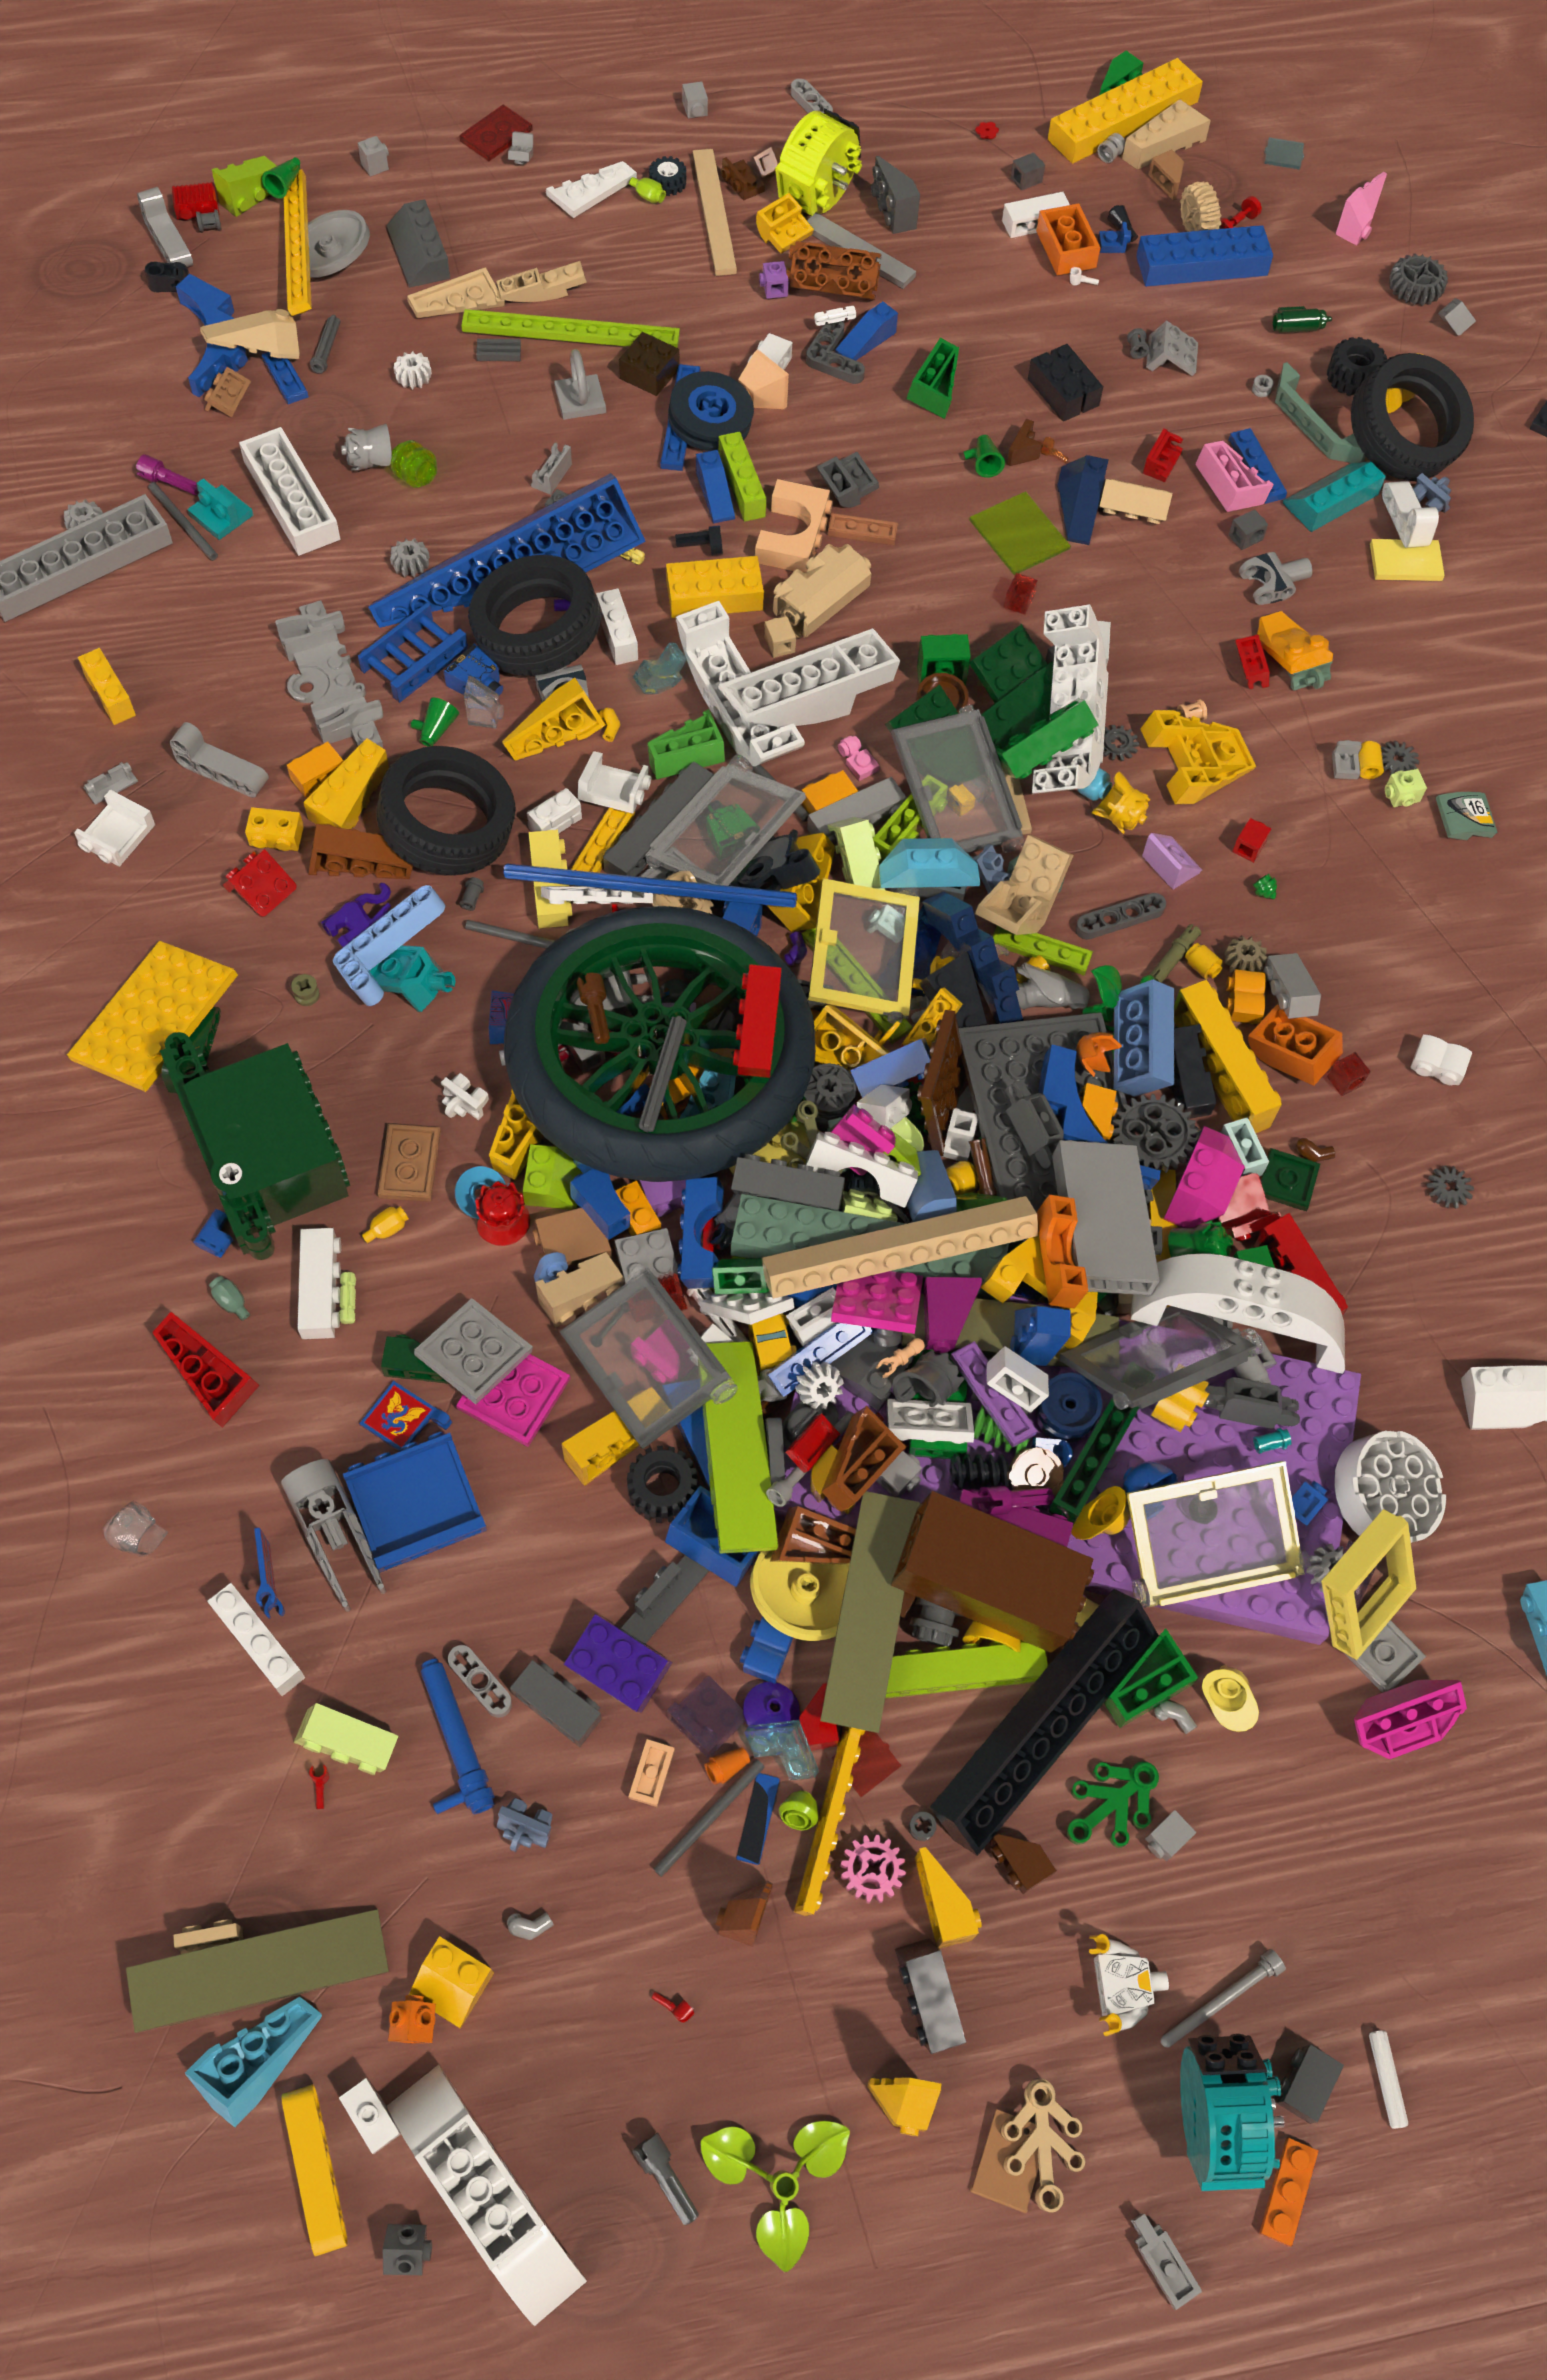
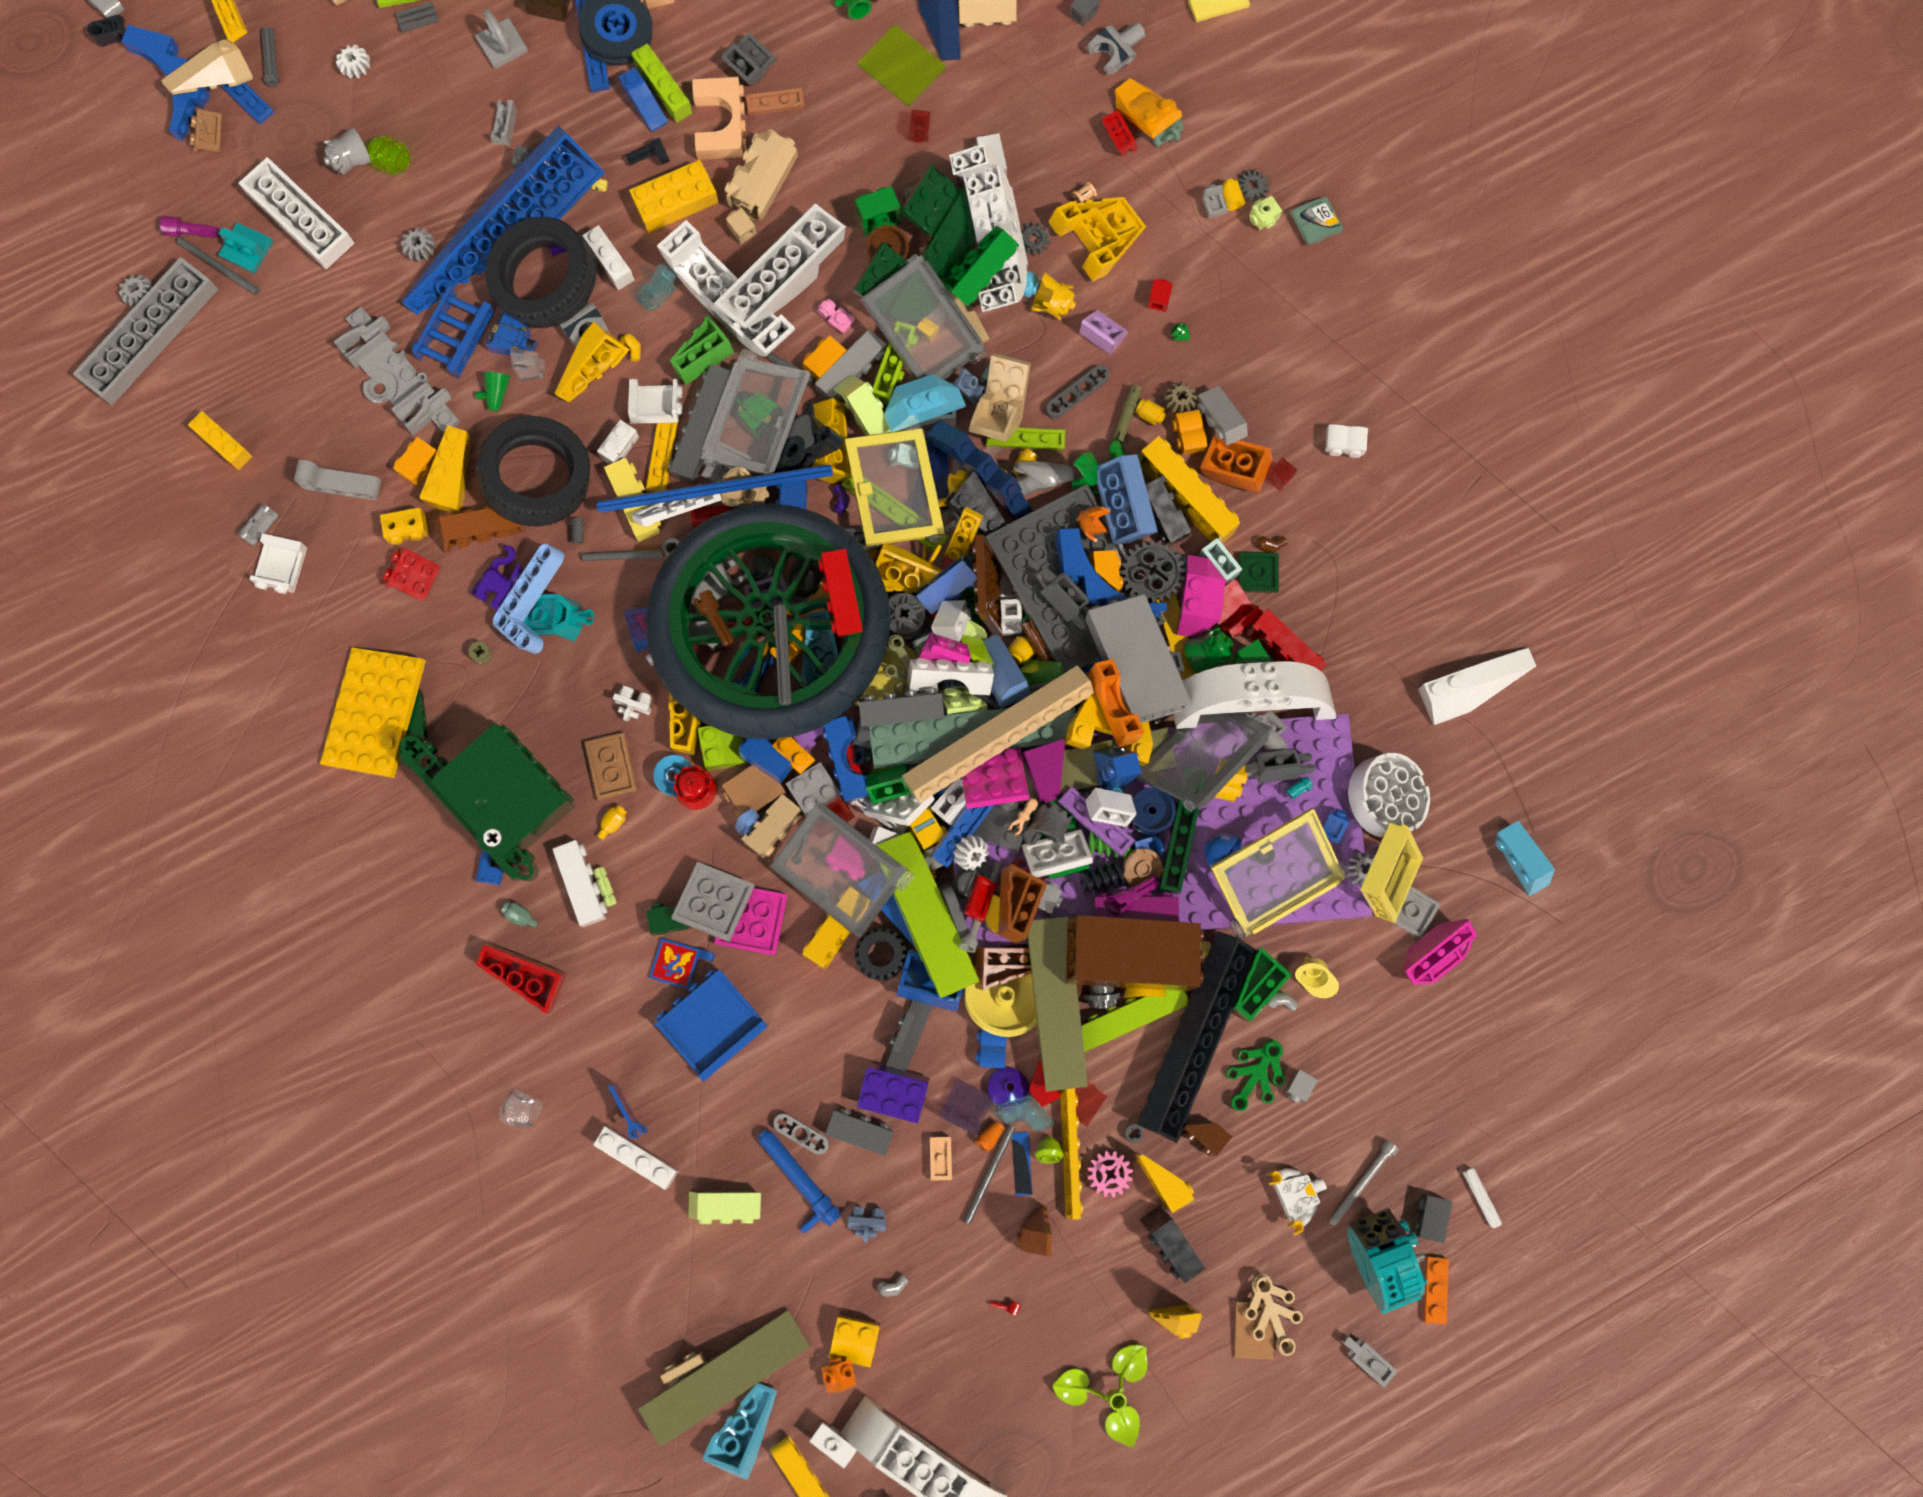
camera: 20 degrees left, 15 degrees up
light grey piece [281,1459,386,1612] -> none
red hand [309,1765,329,1810] -> none
dark grey piece [632,2132,699,2225] -> none
yellow piece [1071,1486,1131,1540] -> none
dark grey gear [1427,1166,1474,1209] -> none

